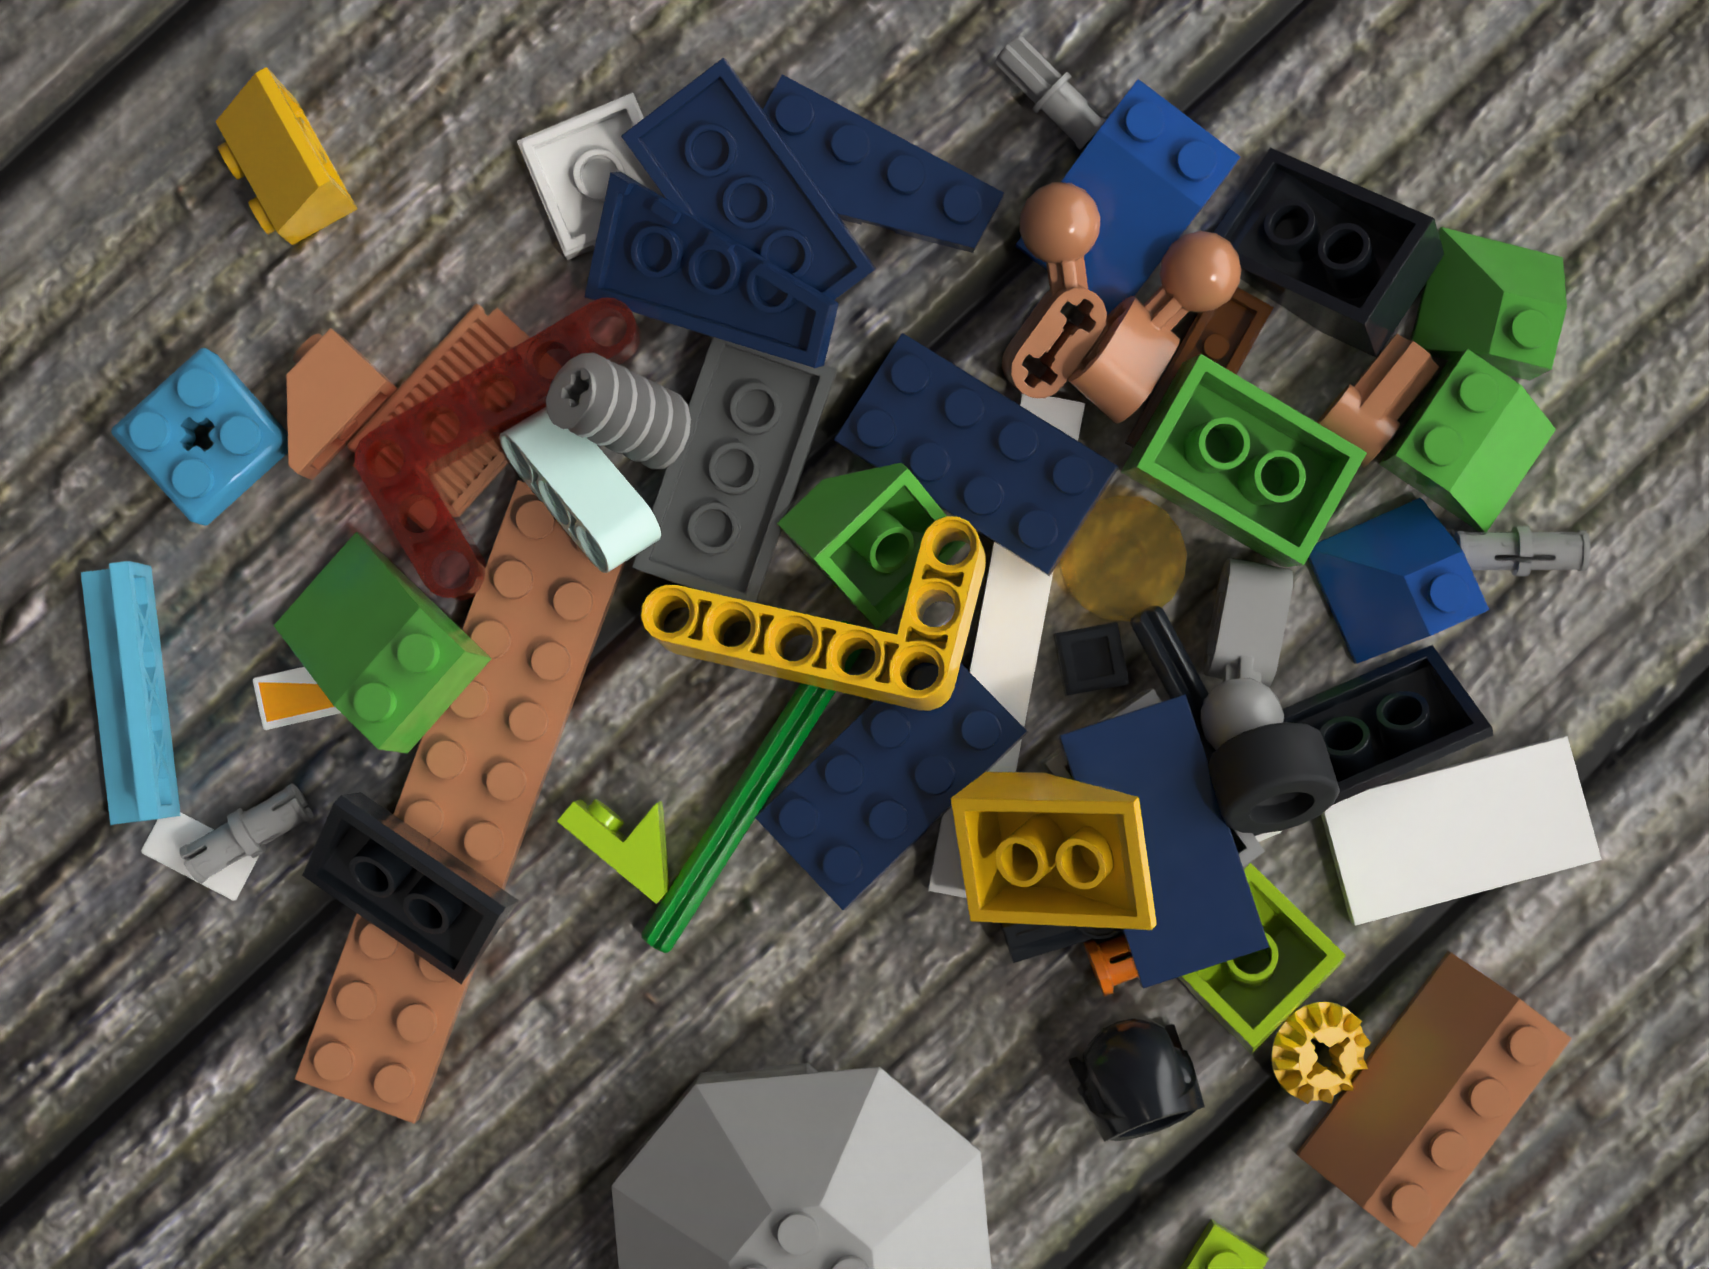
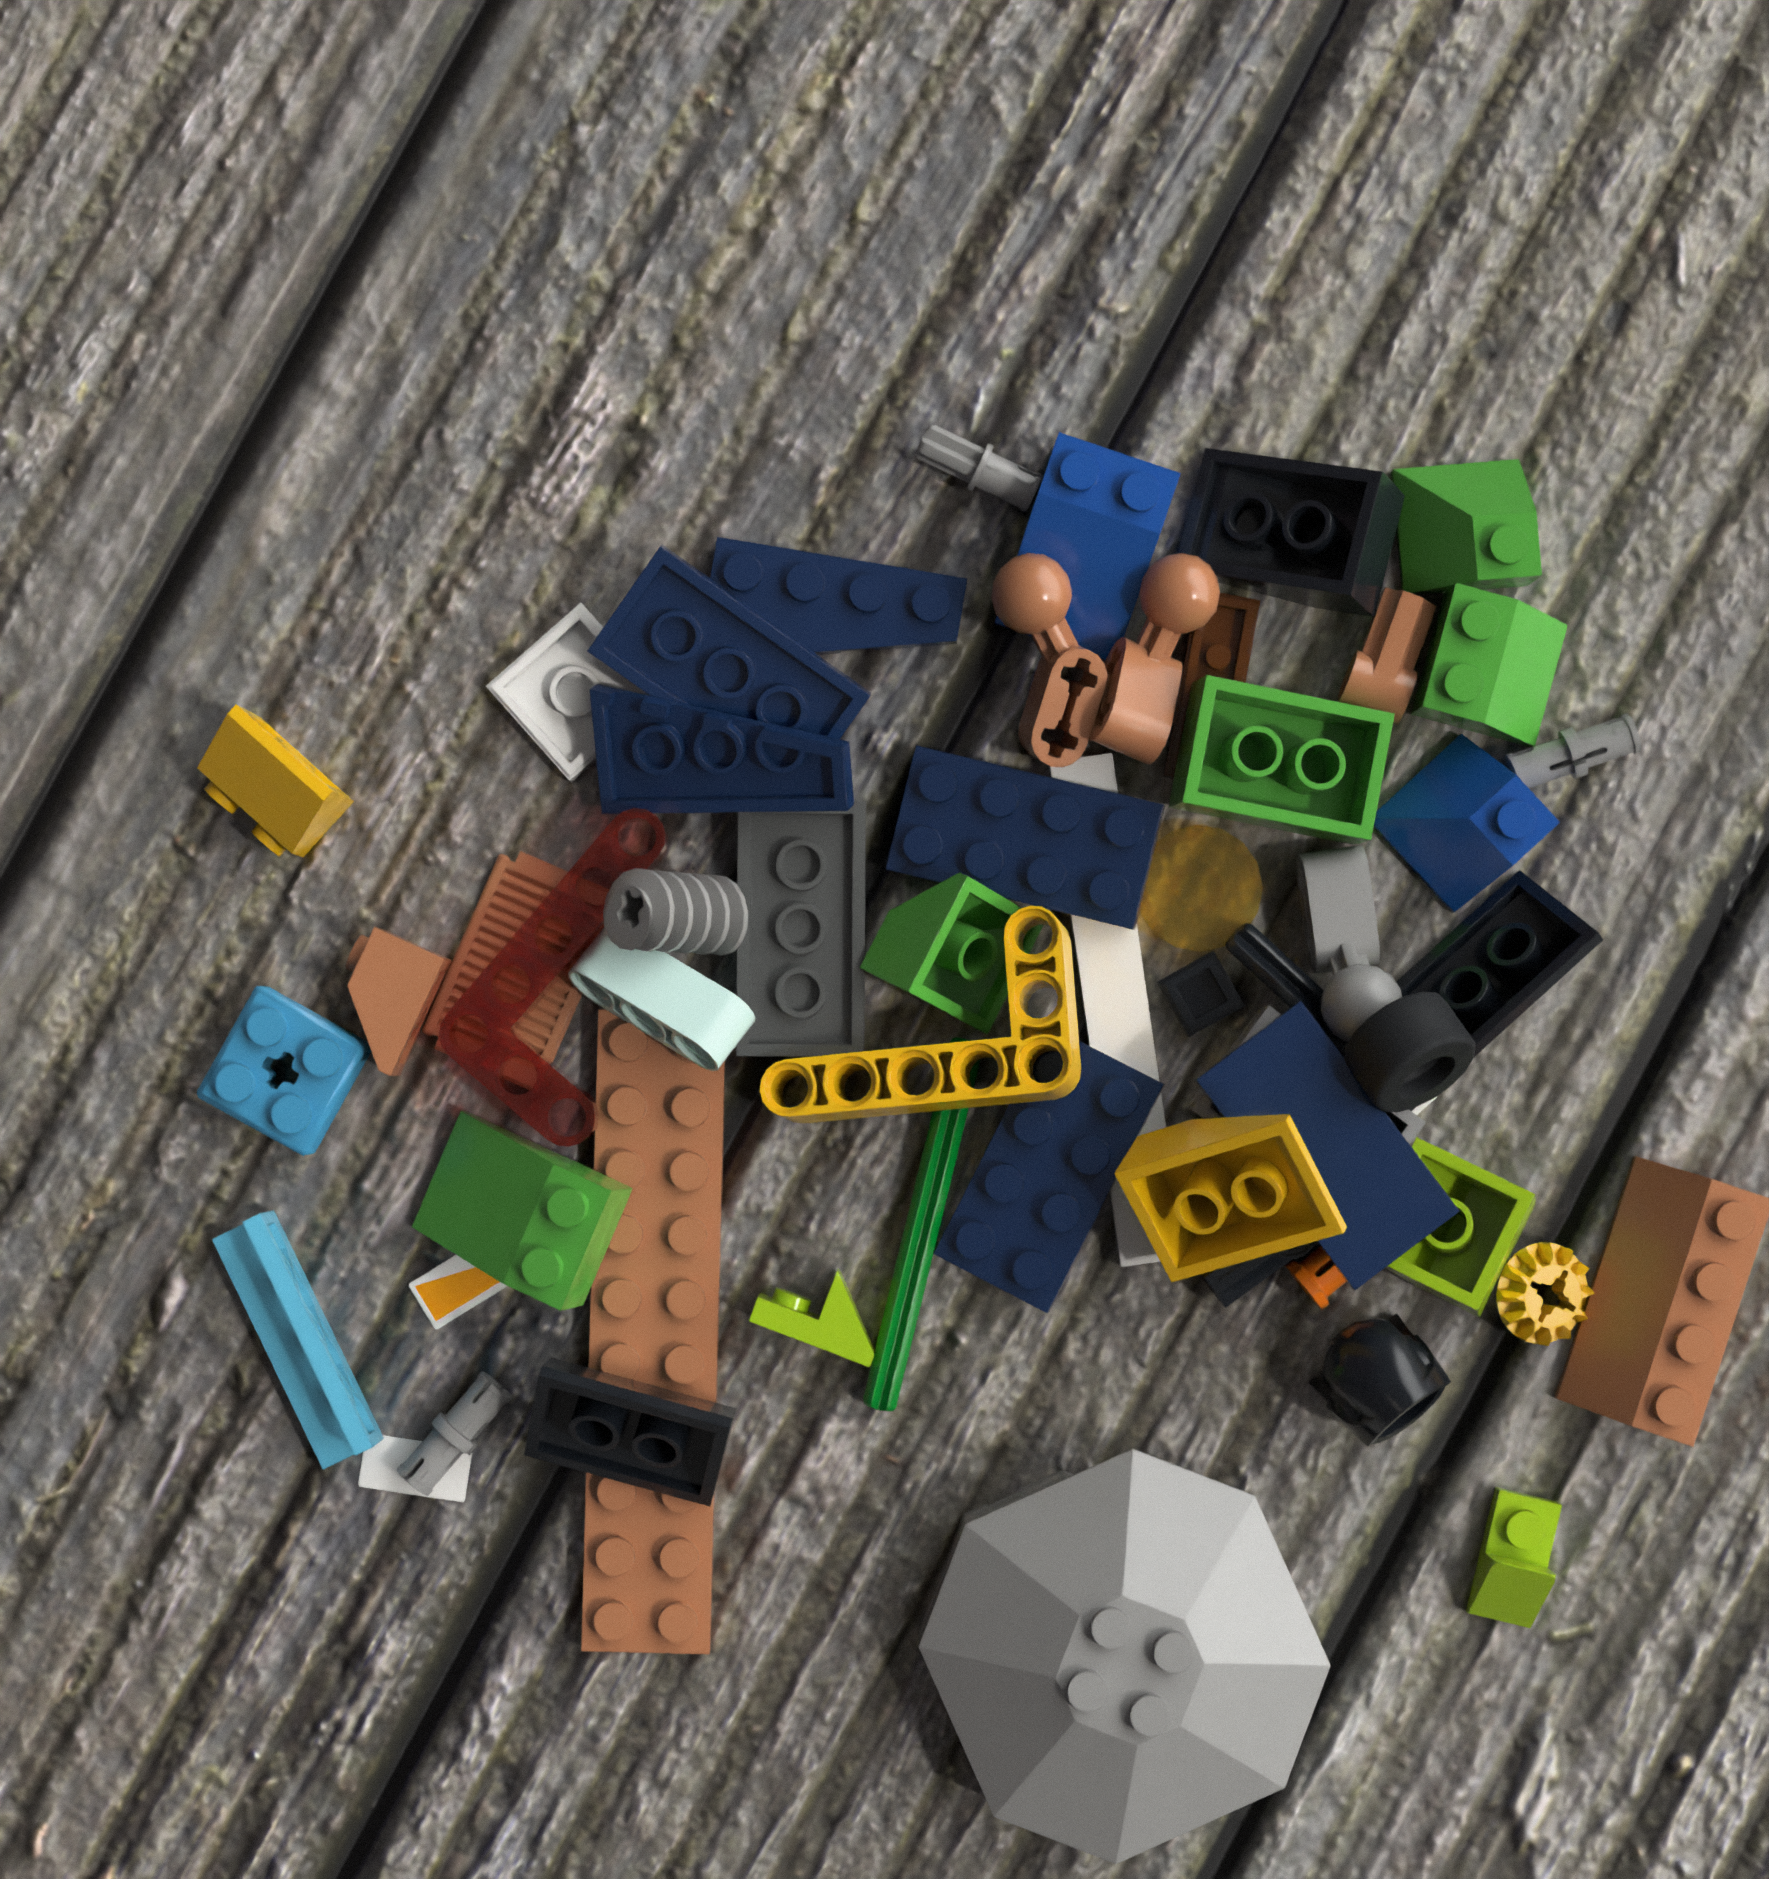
camera: 15 degrees left, 0 degrees up
white tile [1321,736,1602,926] -> none

